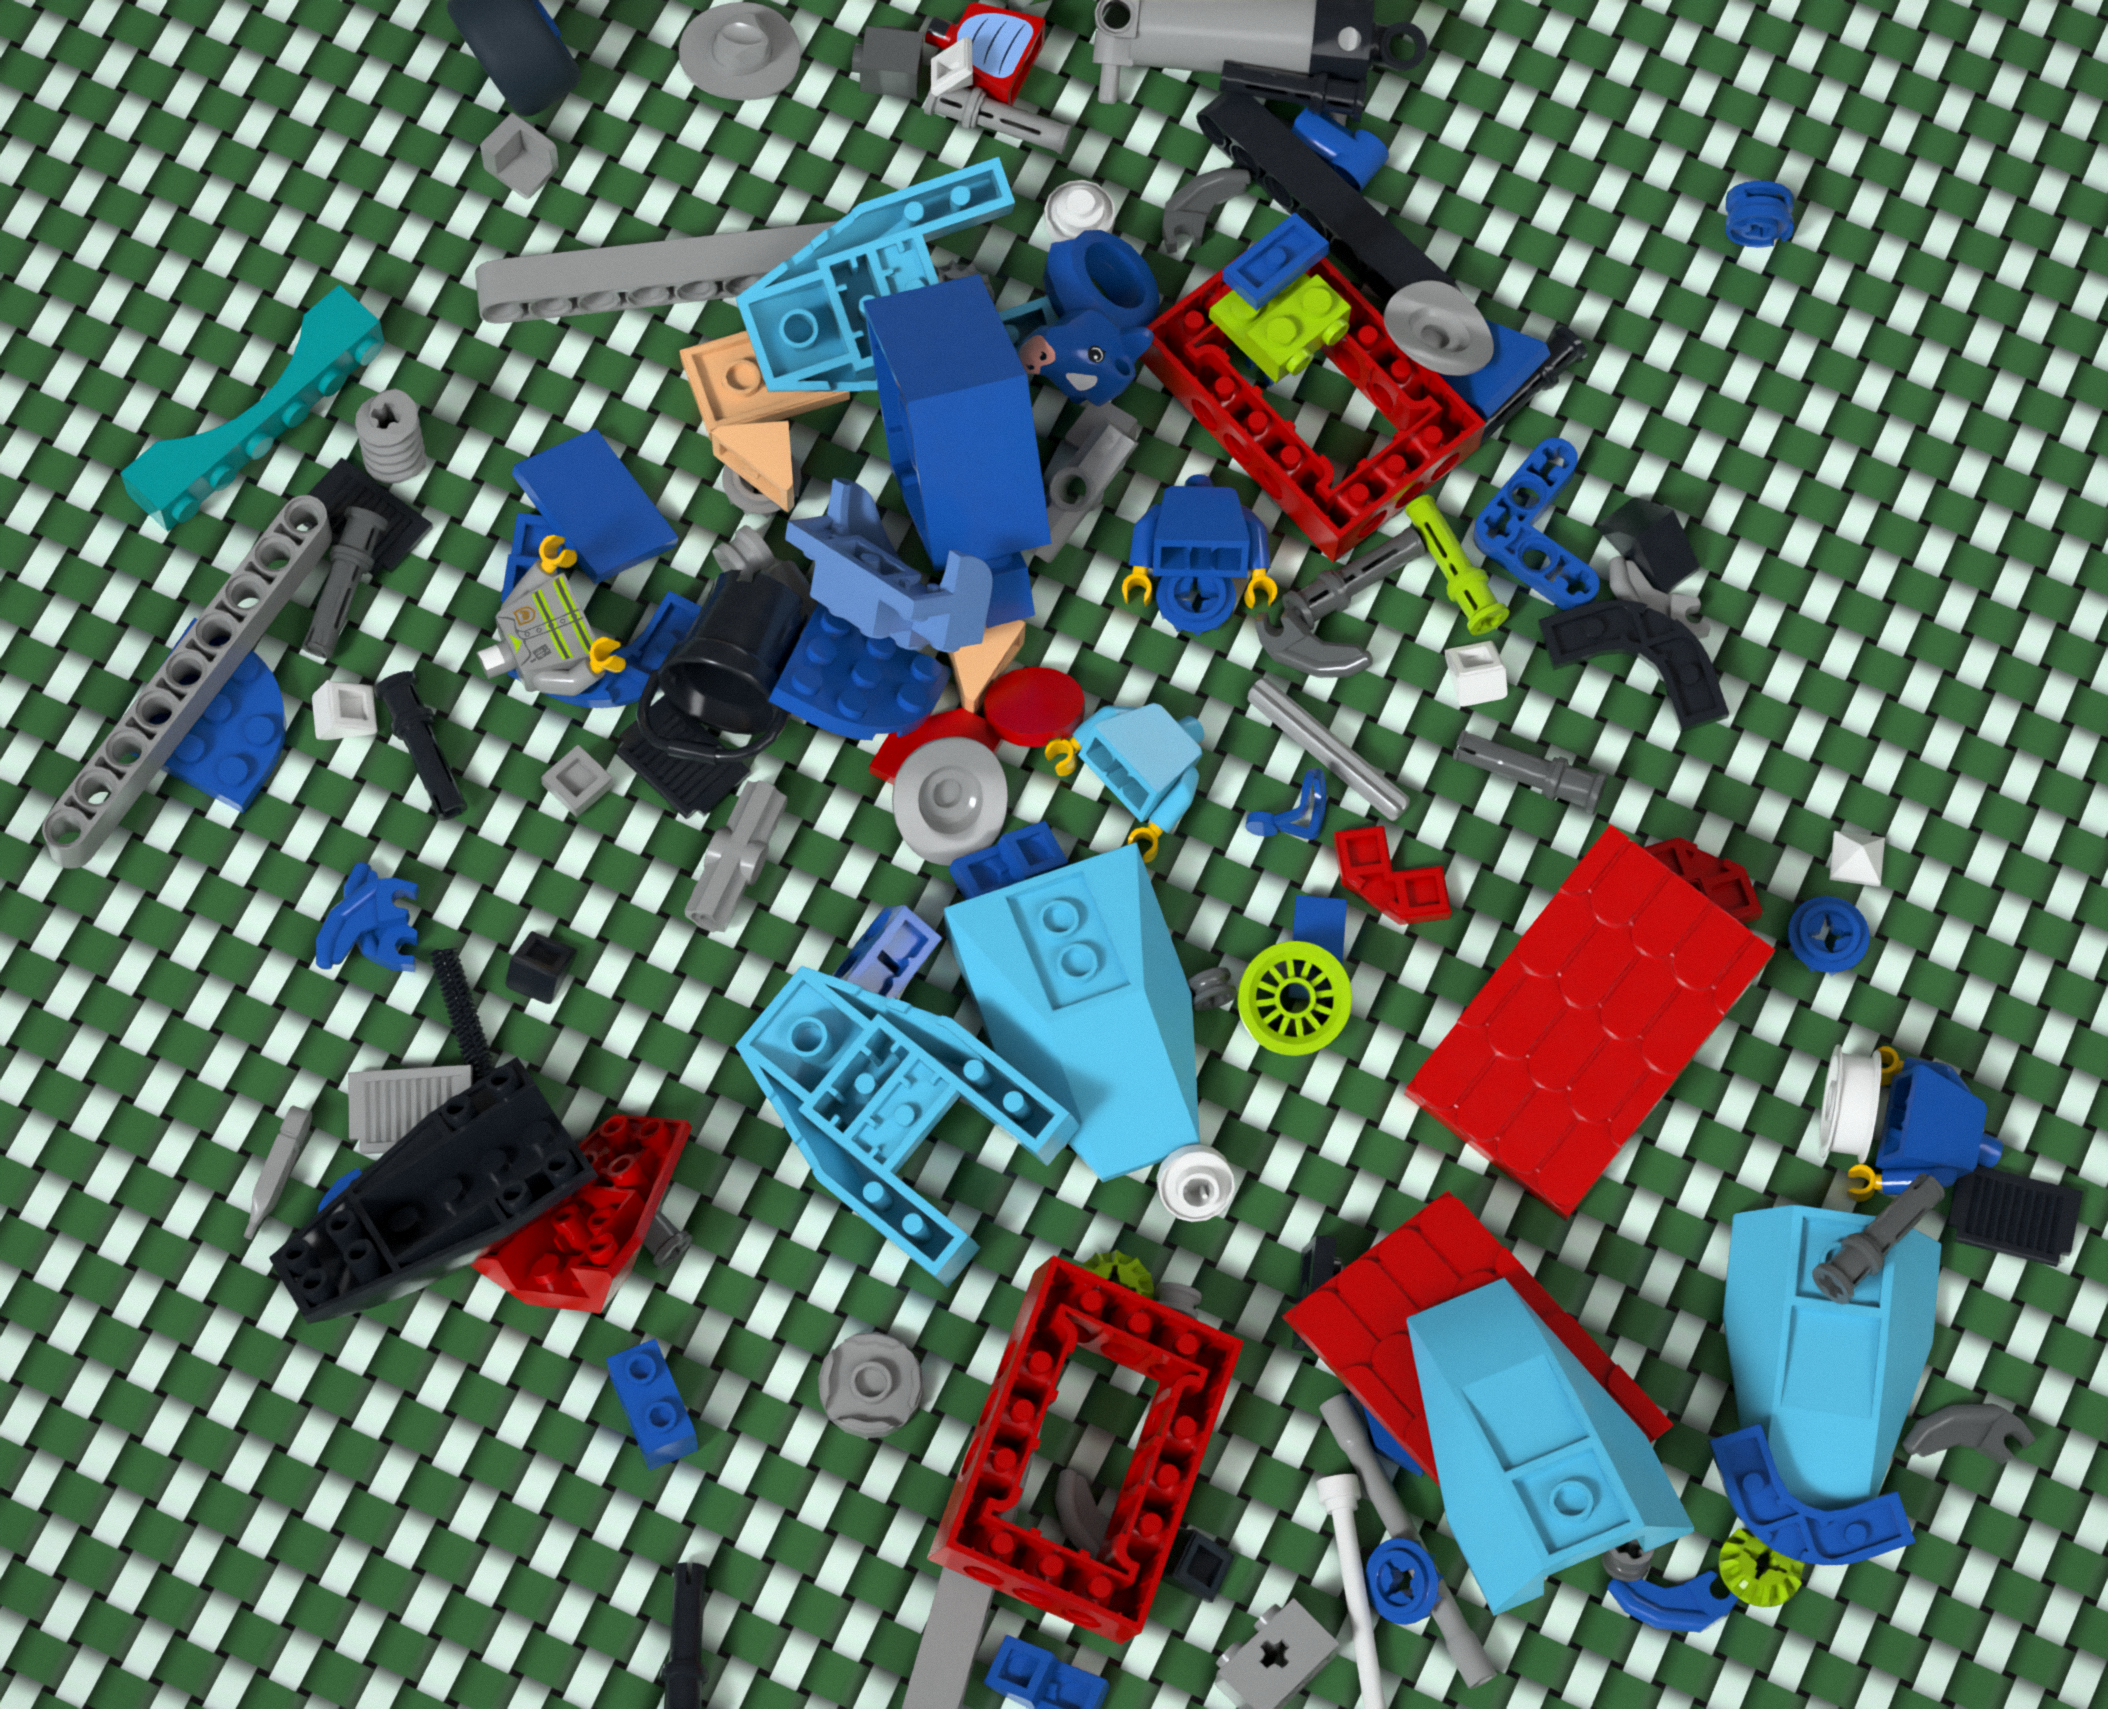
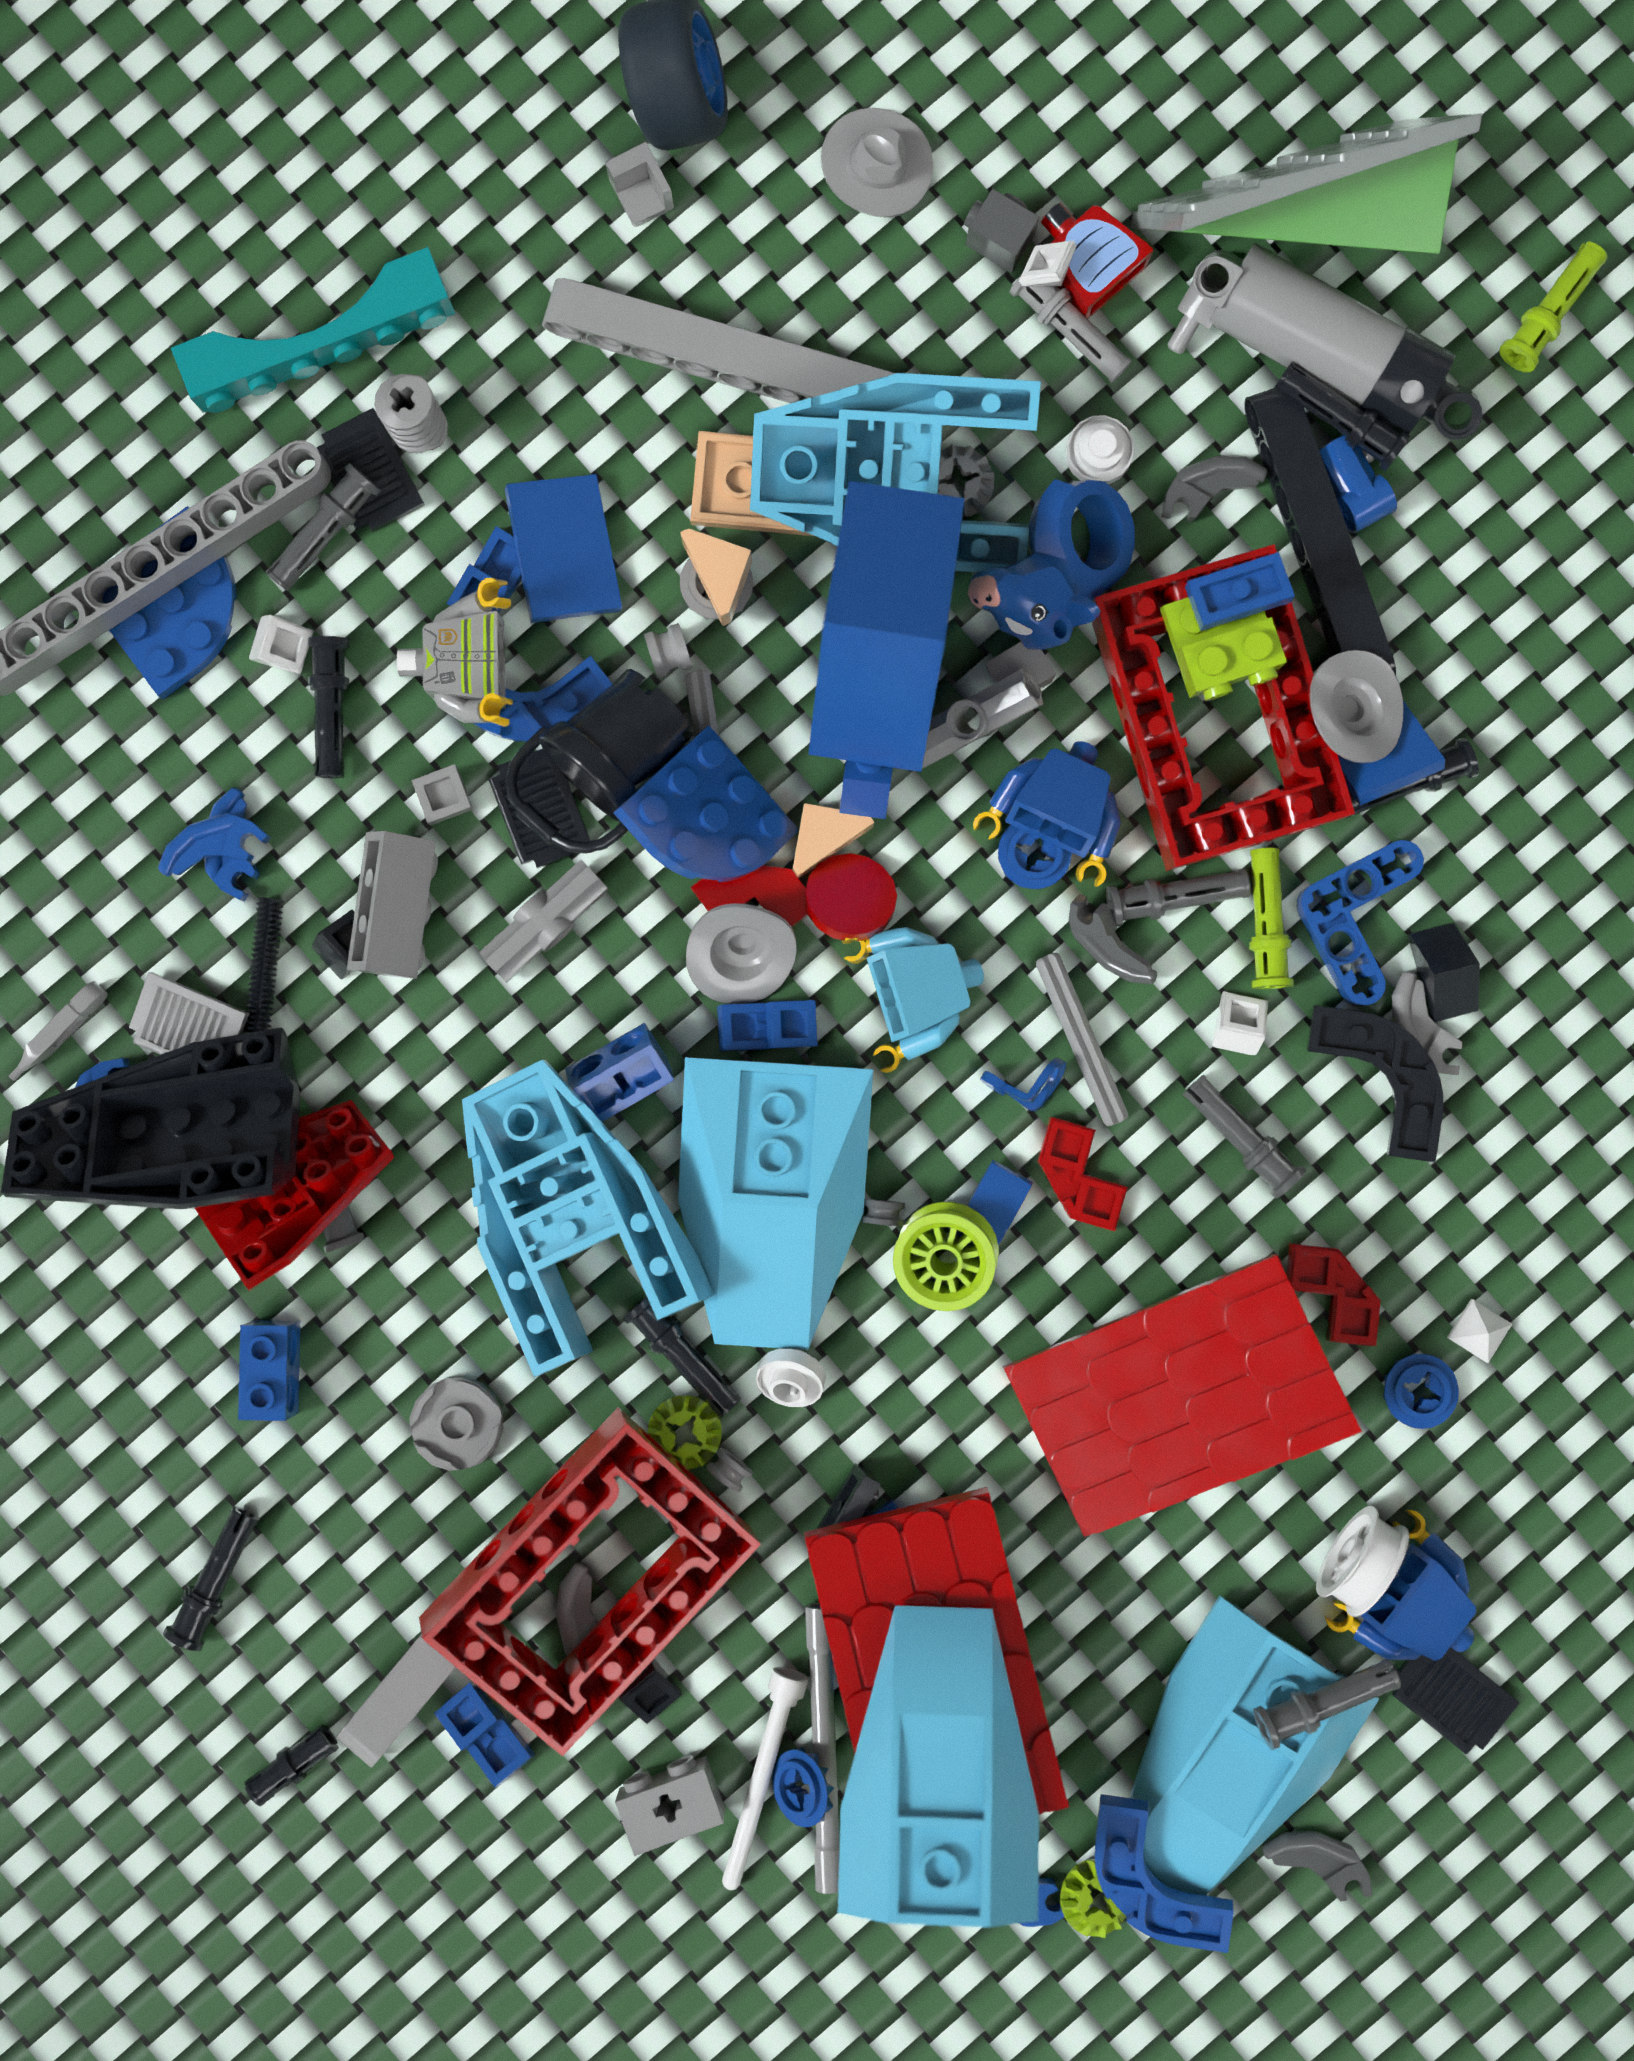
camera: 30 degrees right, 20 degrees up
medium blue piece [785,478,993,652] -> none
none -> light grey brick [347,831,438,979]
none -> black pin [622,1295,742,1418]

